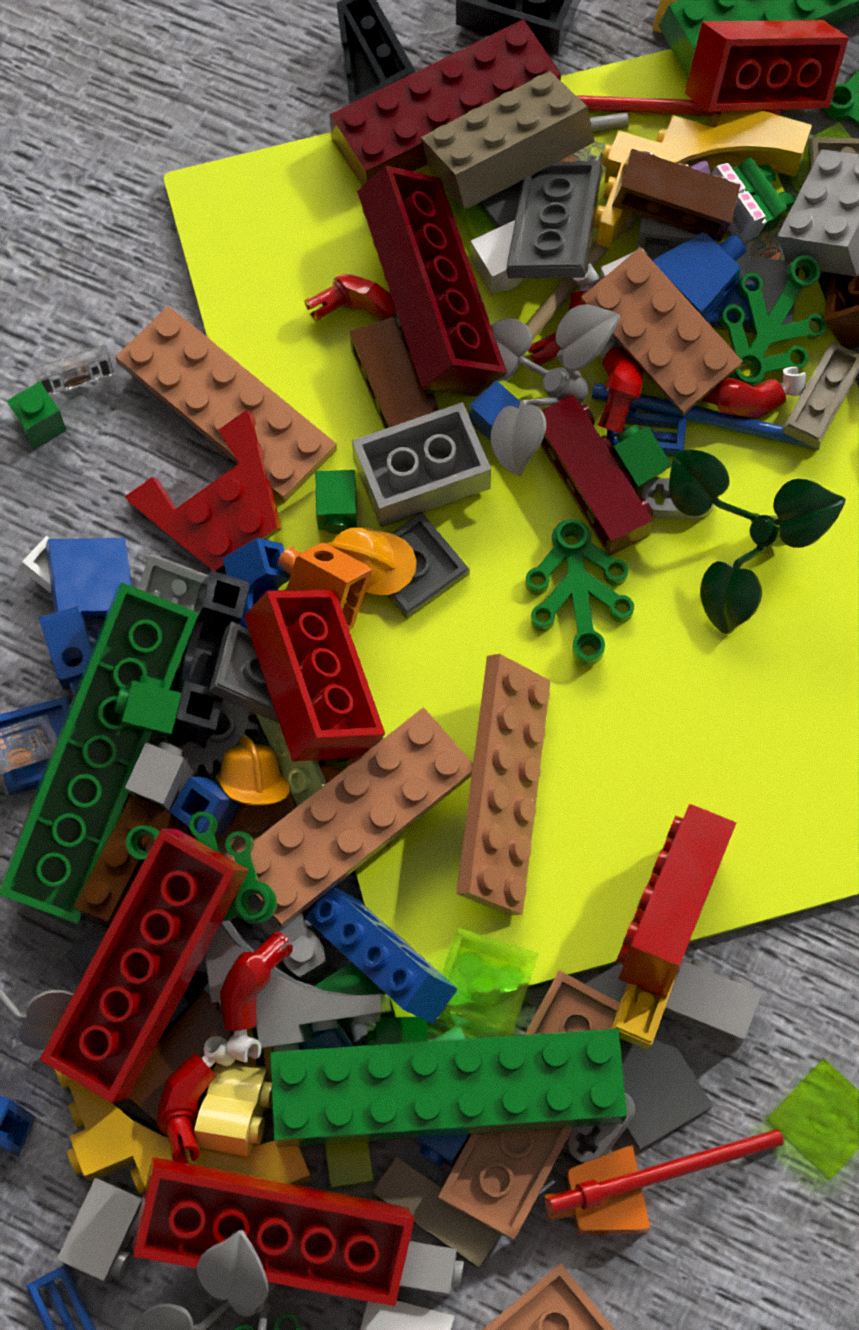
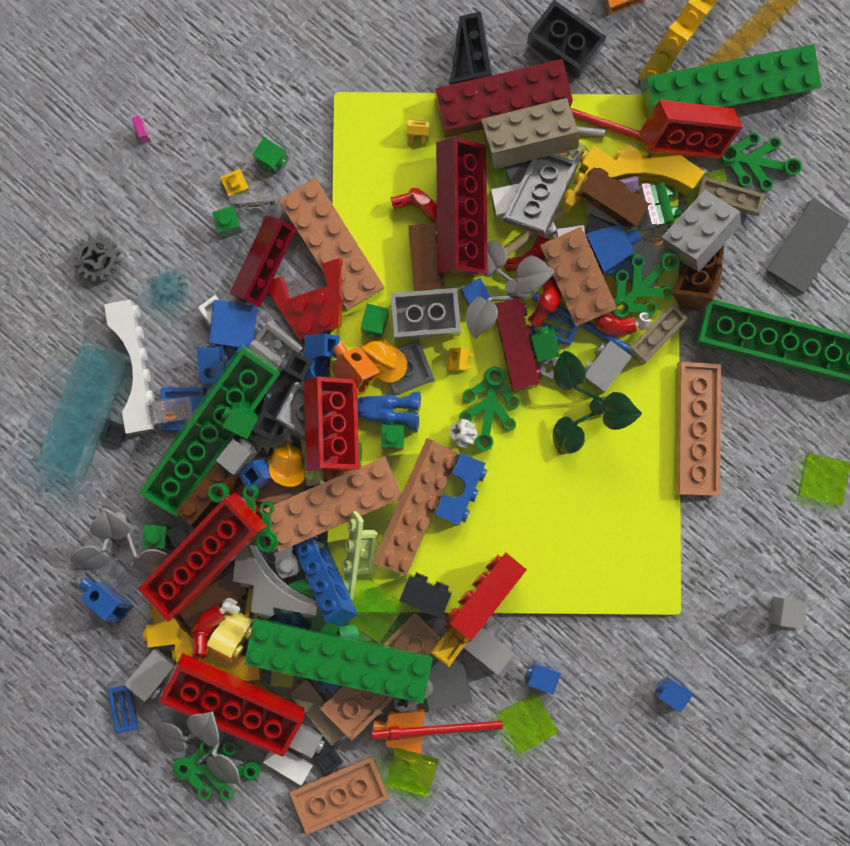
camera: 15 degrees right, 15 degrees up
red arm [220,932,293,1063] -> none
none -> green brick [142,525,172,549]
none -> yellow tile [220,168,250,199]
none -> dark red brick [229,216,296,307]
none -> green brick [252,137,288,174]
none -> black tile [312,744,344,776]
none -> yellowish green bracket [343,511,378,600]
none -> blue piece [357,391,421,433]
none -> green brick [381,425,405,449]
none -> clear neon green tile [385,747,439,797]
none -> black brick [399,572,452,619]
none -> yellow tile [407,120,430,144]
none -> blue arch [434,453,487,525]
none -> yellow tile [447,347,474,371]
none -> white gear [450,419,477,448]
none -> blue brick [525,662,561,695]
none -> light grey brick [584,341,632,394]

